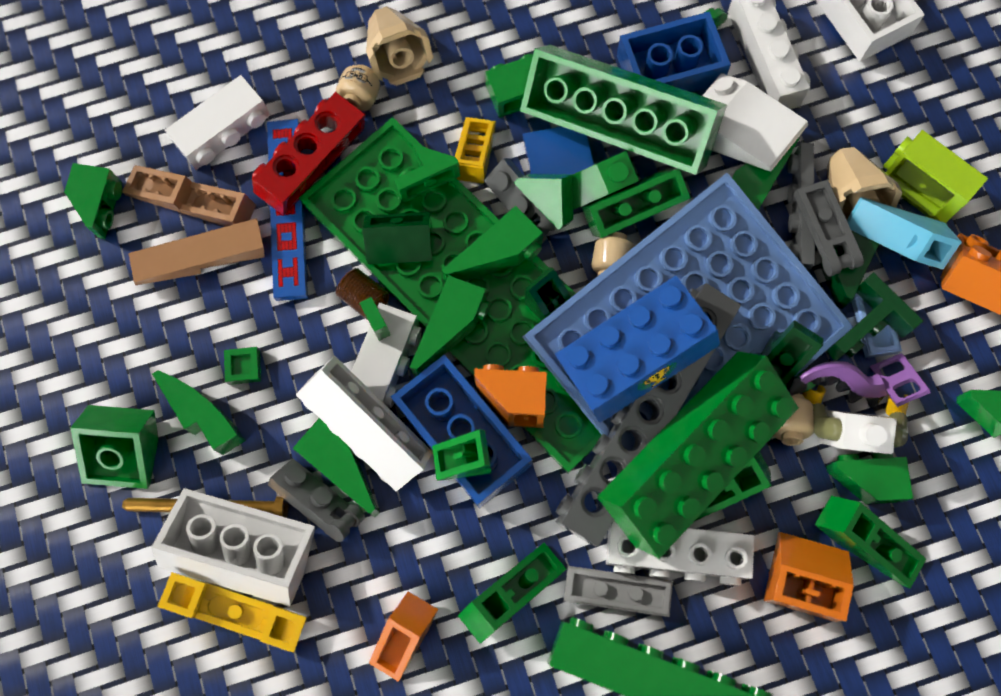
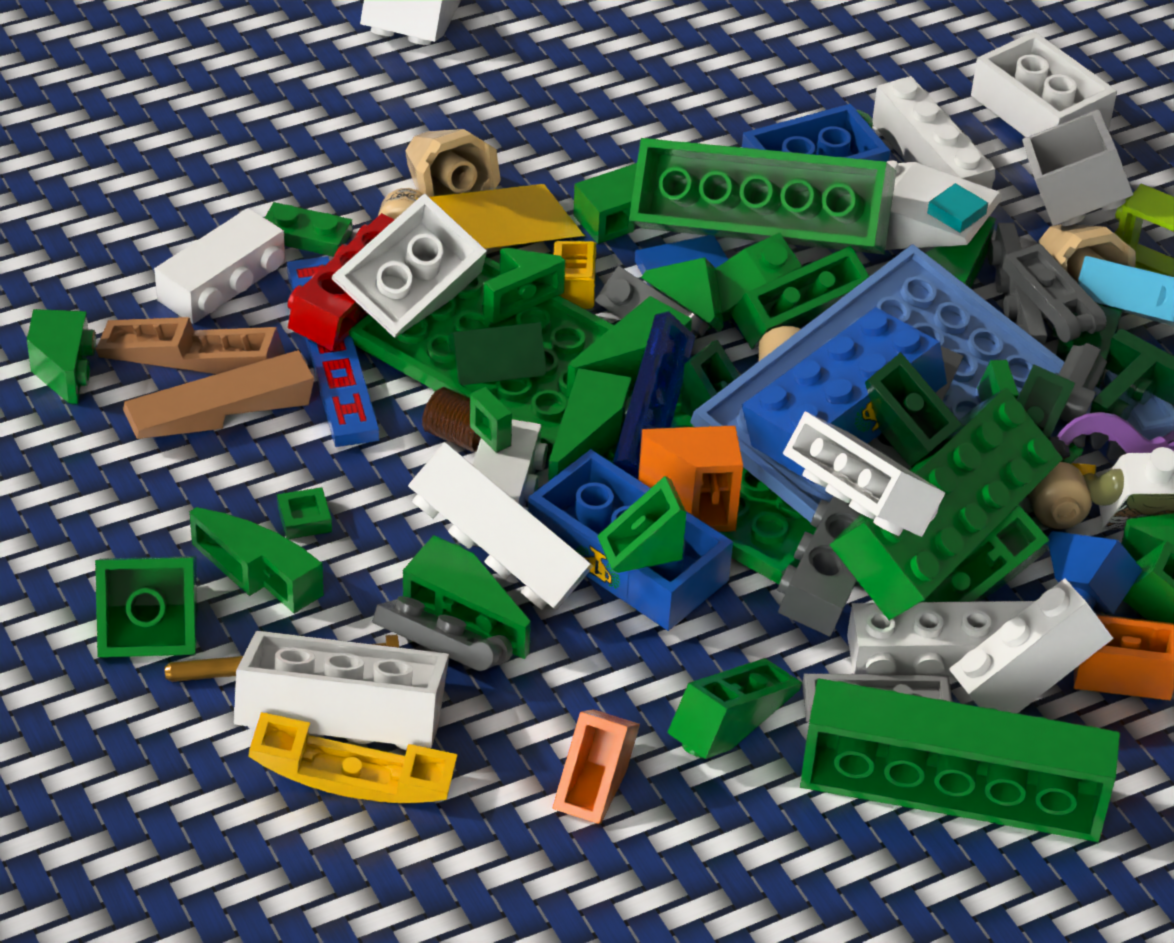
camera: 15 degrees left, 30 degrees down
none -> green plate [265,202,353,257]
none -> white slope [332,193,487,338]
none -> yellow sticker [416,184,585,249]
none -> clear blue plate [613,311,696,479]
none -> white brick [783,411,945,537]
none -> dark green slope [865,352,962,467]
none -> teal tile [927,183,988,233]
none -> white brick [949,578,1113,714]
none -> green tile [977,360,1019,403]
none -> light grey piece [1022,109,1134,226]
none -> blue slope [1048,531,1142,614]
none -> dark grey piece [1055,343,1107,423]

